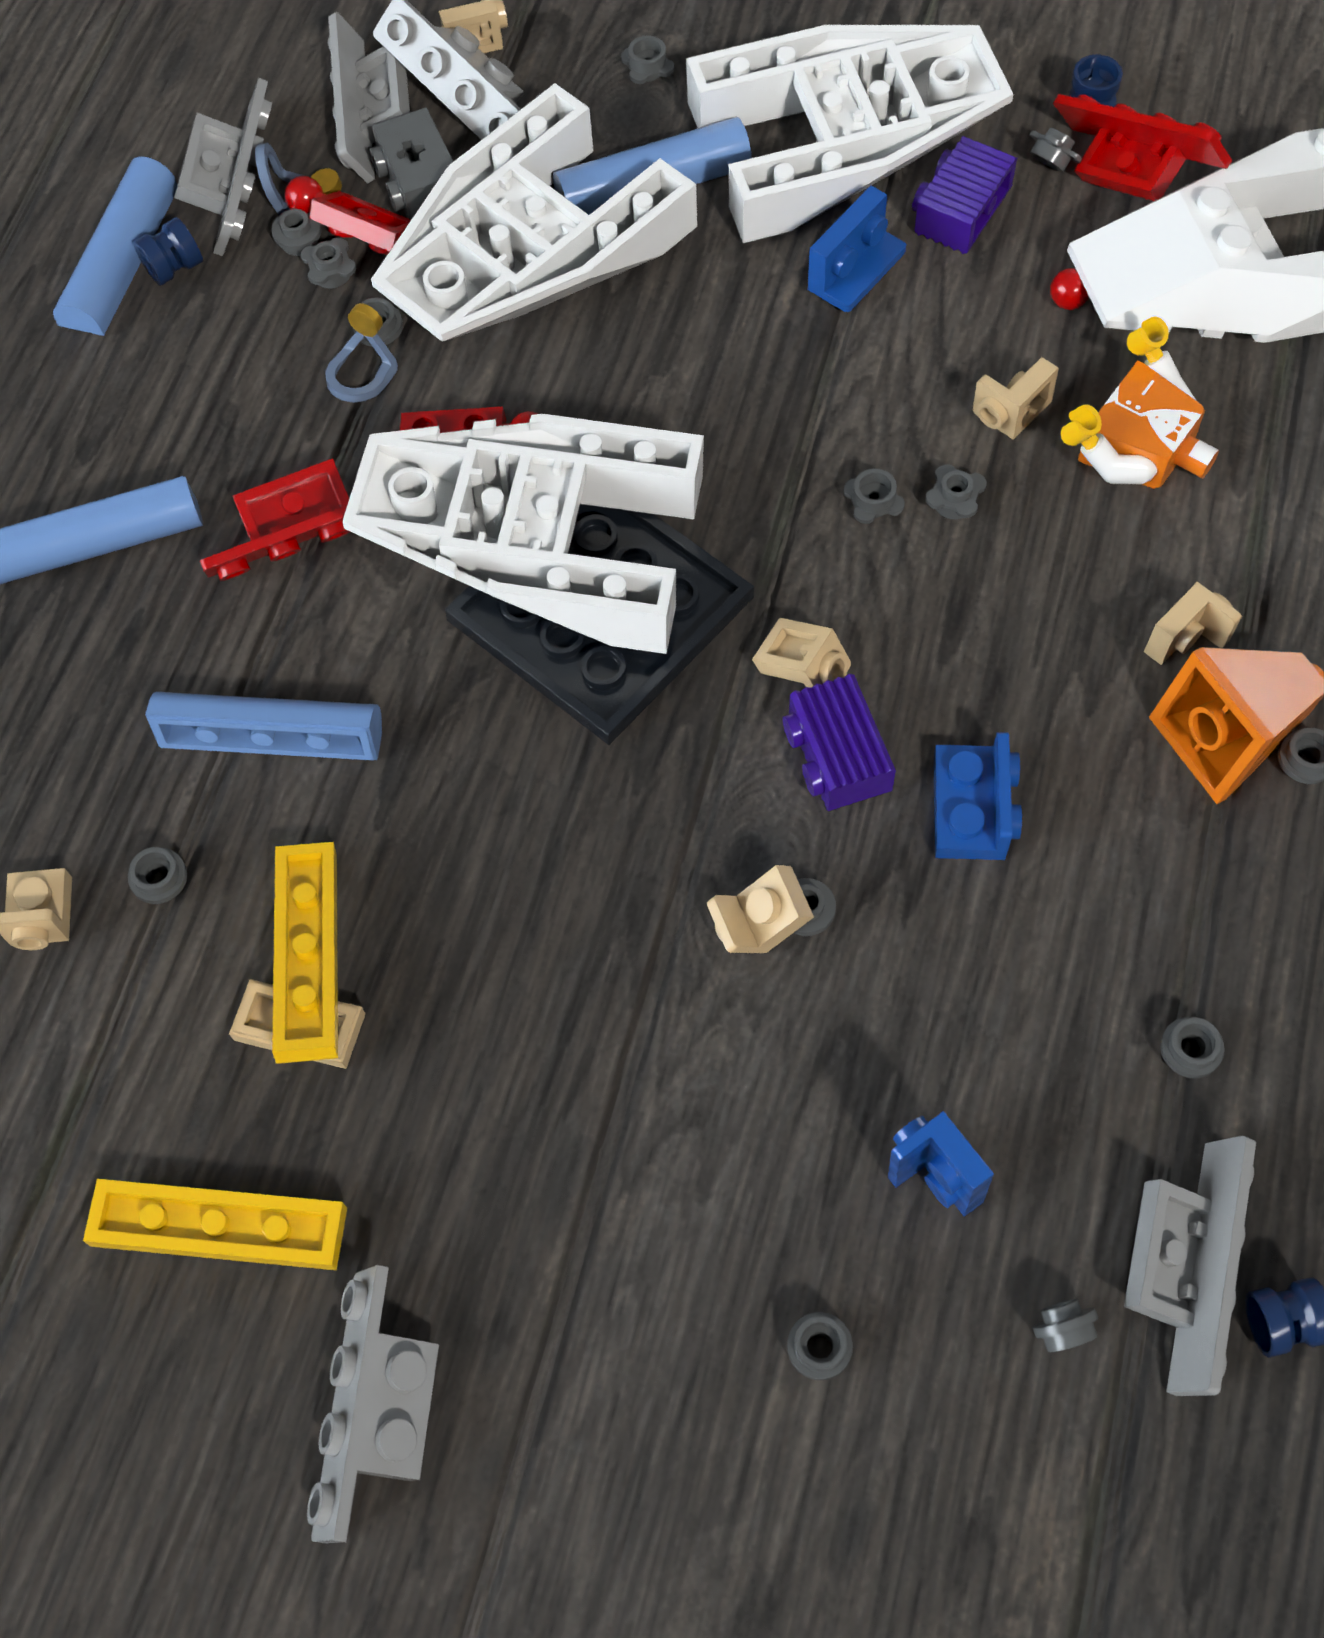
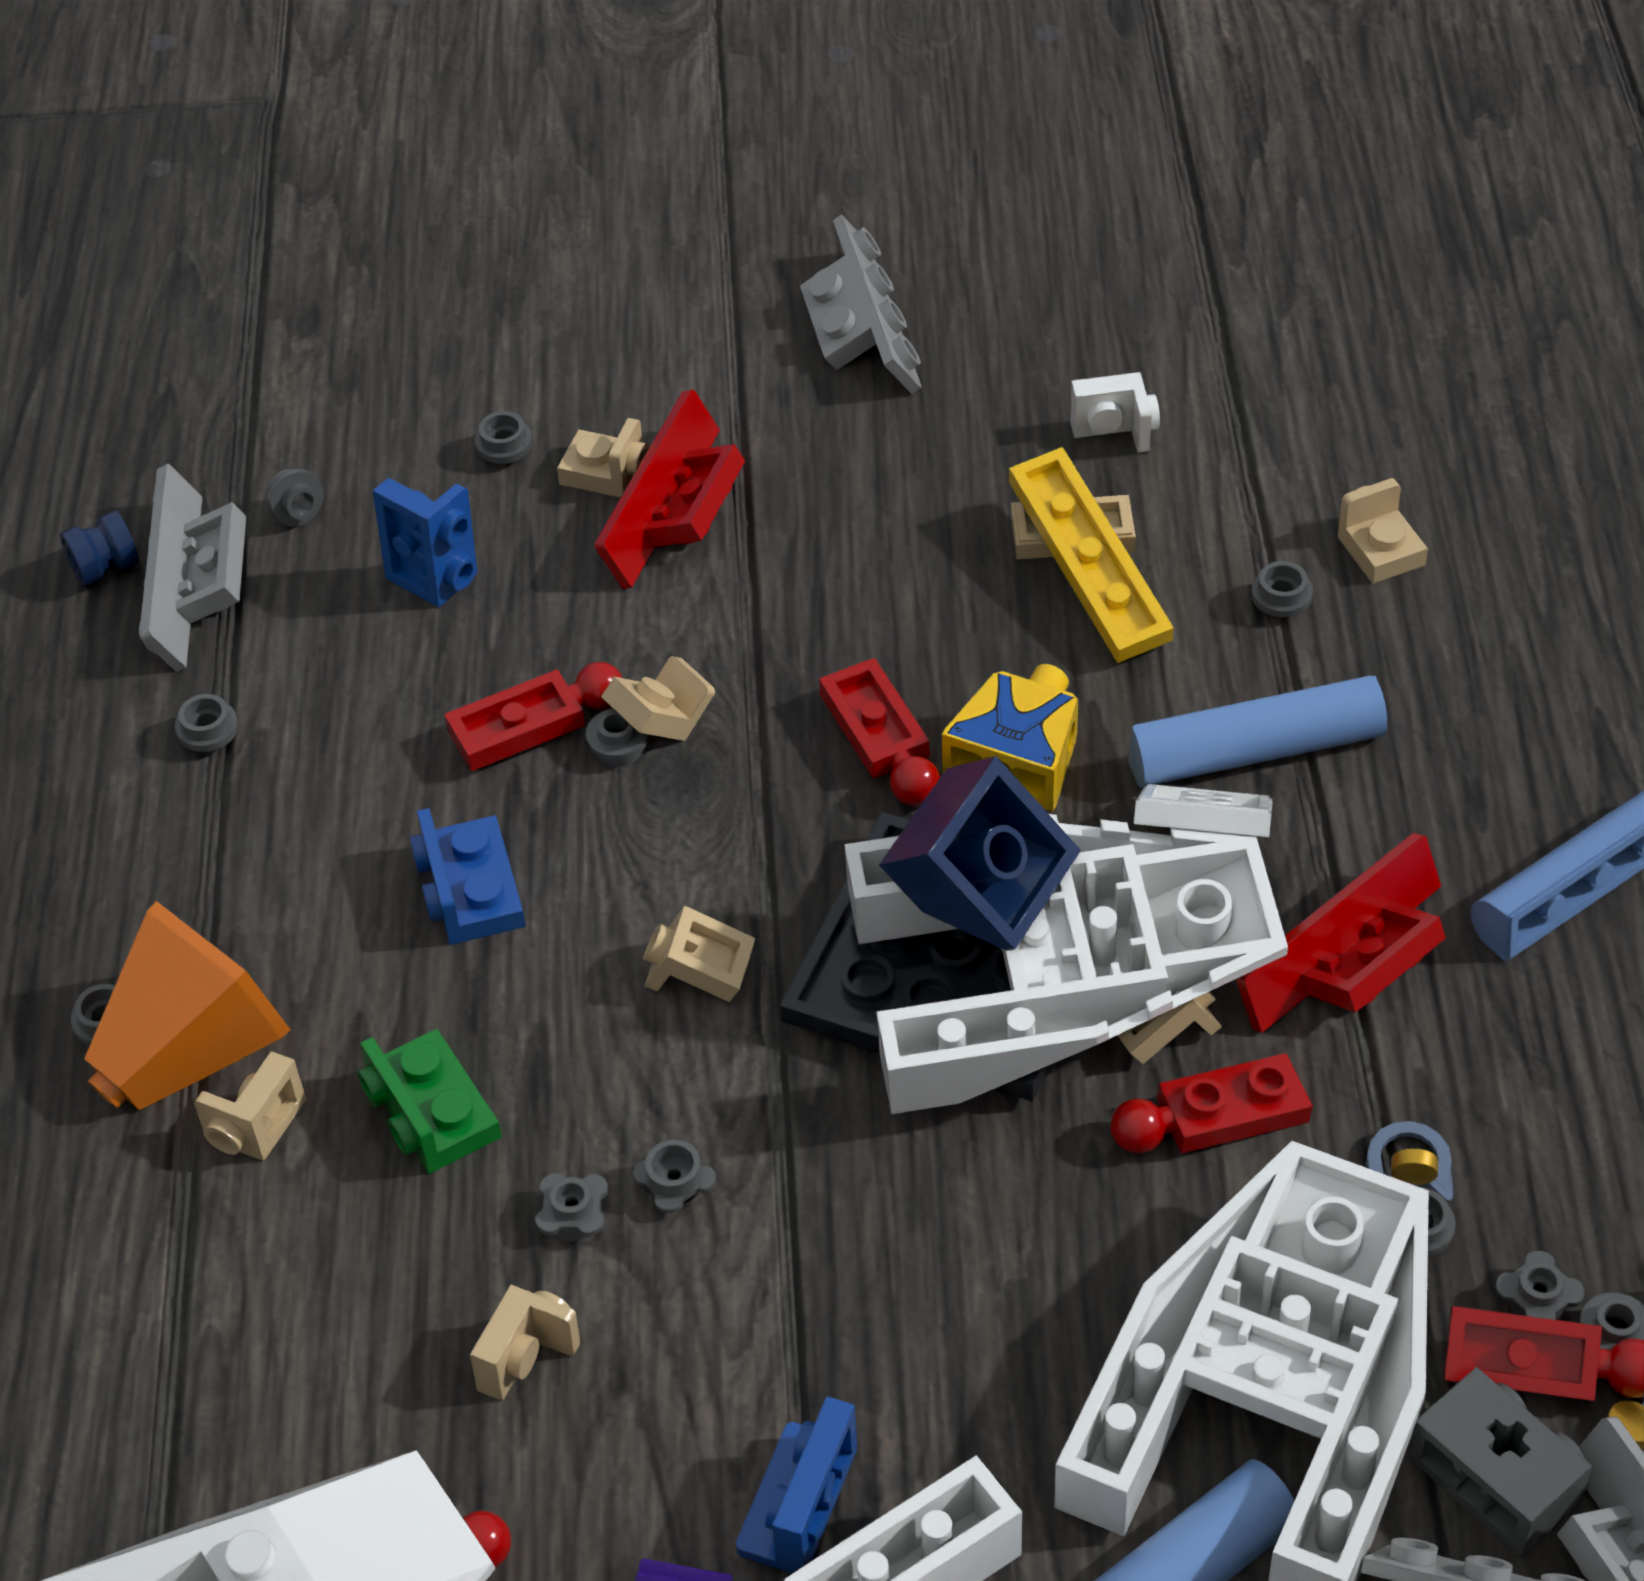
camera: 160 degrees right, 15 degrees down
yellow plate [83,1179,347,1271] -> none
dark purple brick [783,673,896,811] -> none
torso [1061,316,1219,489] -> none
none -> green bracket [357,1028,502,1174]
none -> red plate [444,662,623,772]
none -> tan bracket [557,418,649,498]
none -> red bracket [595,389,745,589]
none -> red plate [819,658,940,807]
none -> dark blue slope [879,756,1081,951]
none -> yellow torso [942,664,1078,812]
none -> white bracket [1070,372,1160,453]
none -> white tile [1134,784,1272,837]

